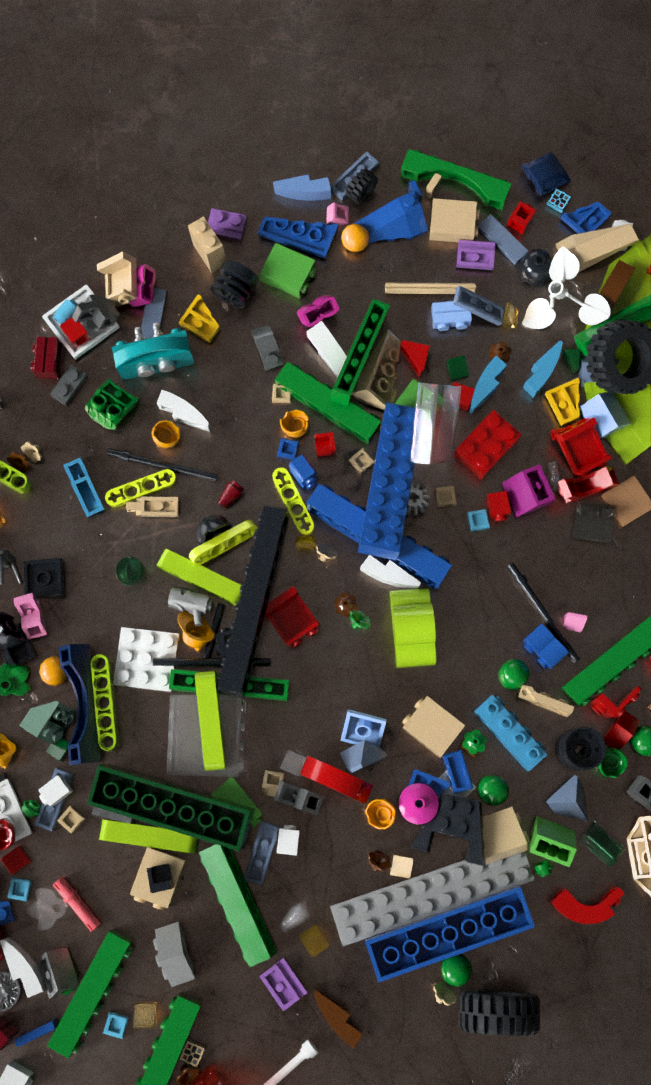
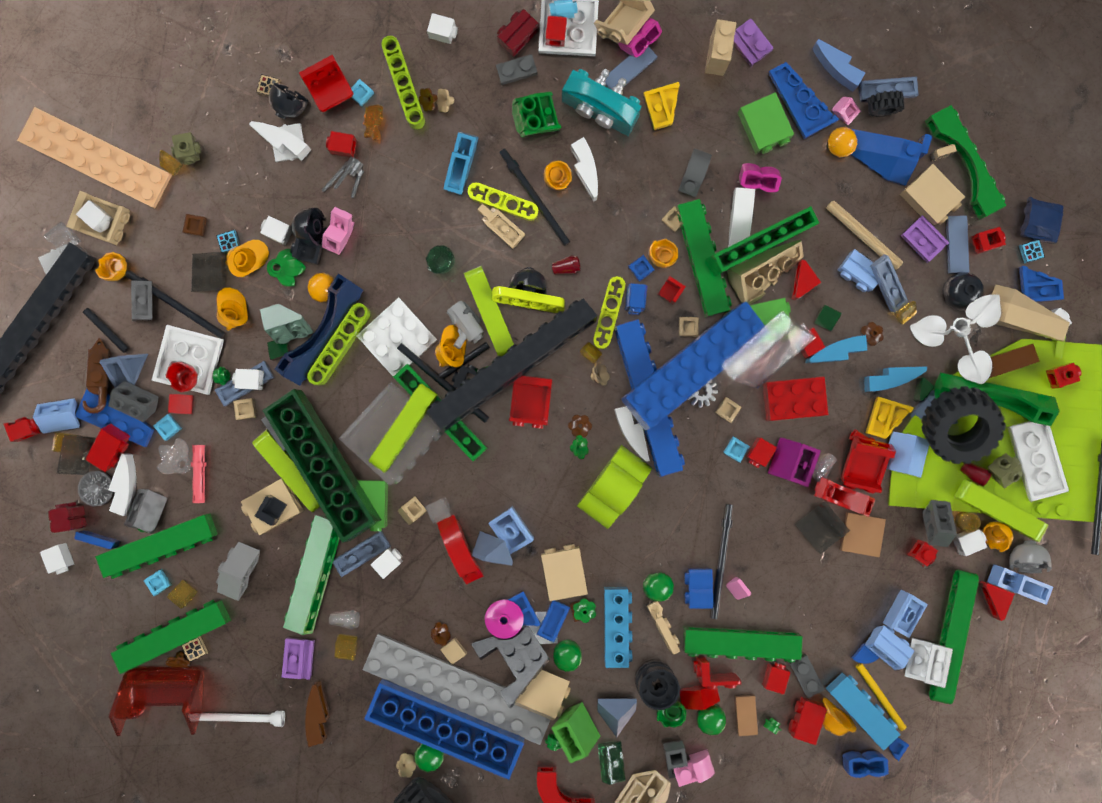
camera: 40 degrees right, 10 degrees up
black plate [23,558,65,599] -> none
dark grey brick [72,295,120,330] -> none
black wheel [210,260,259,308] -> none
dark grey brick [274,781,324,816] -> none
light orange hair [365,798,397,829] -> none

